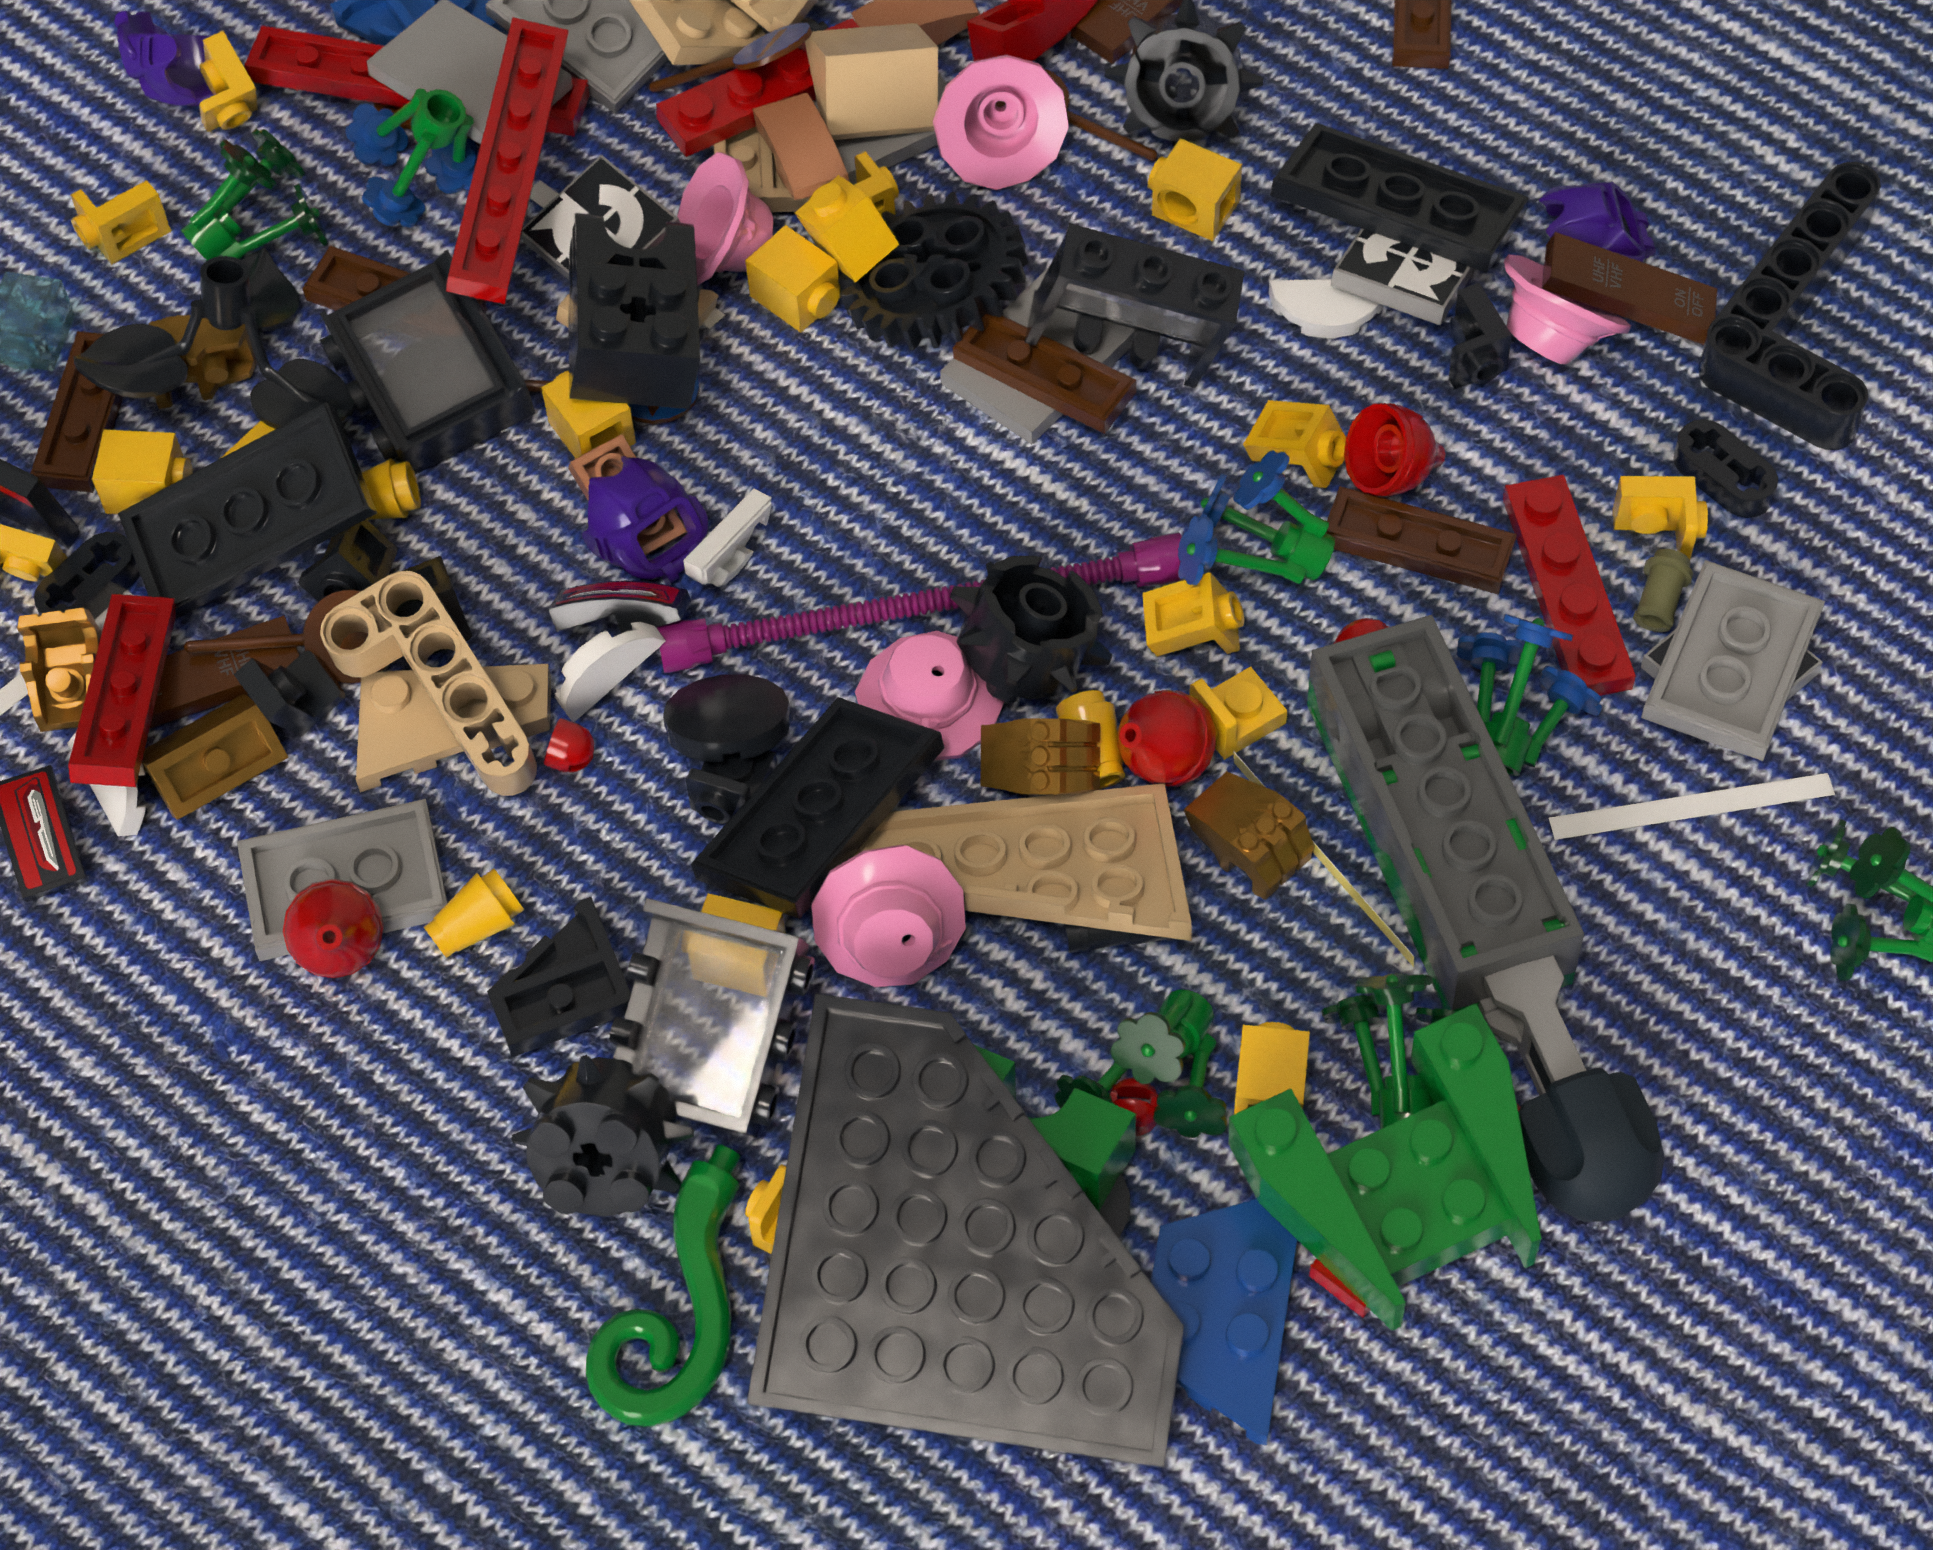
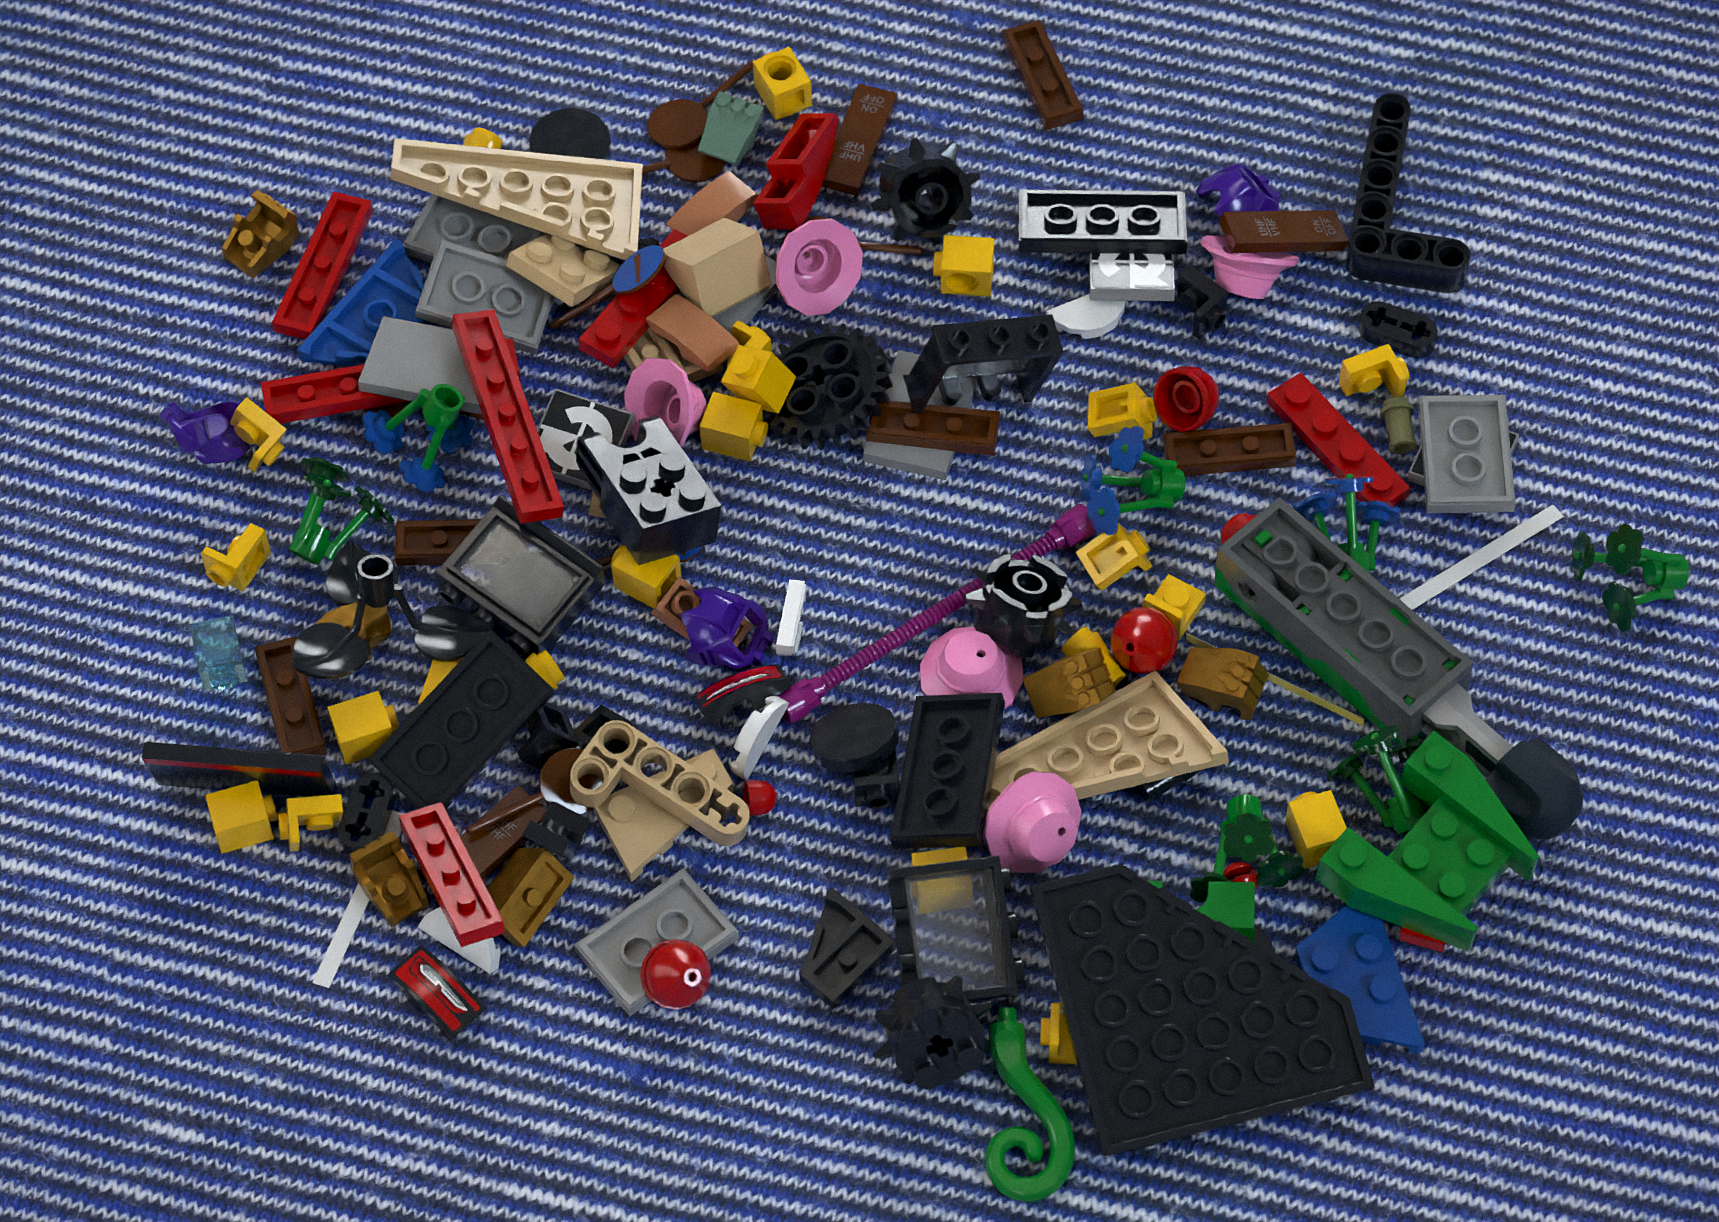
camera: 25 degrees left, 0 degrees up
yellow cone [424,868,524,958] -> none

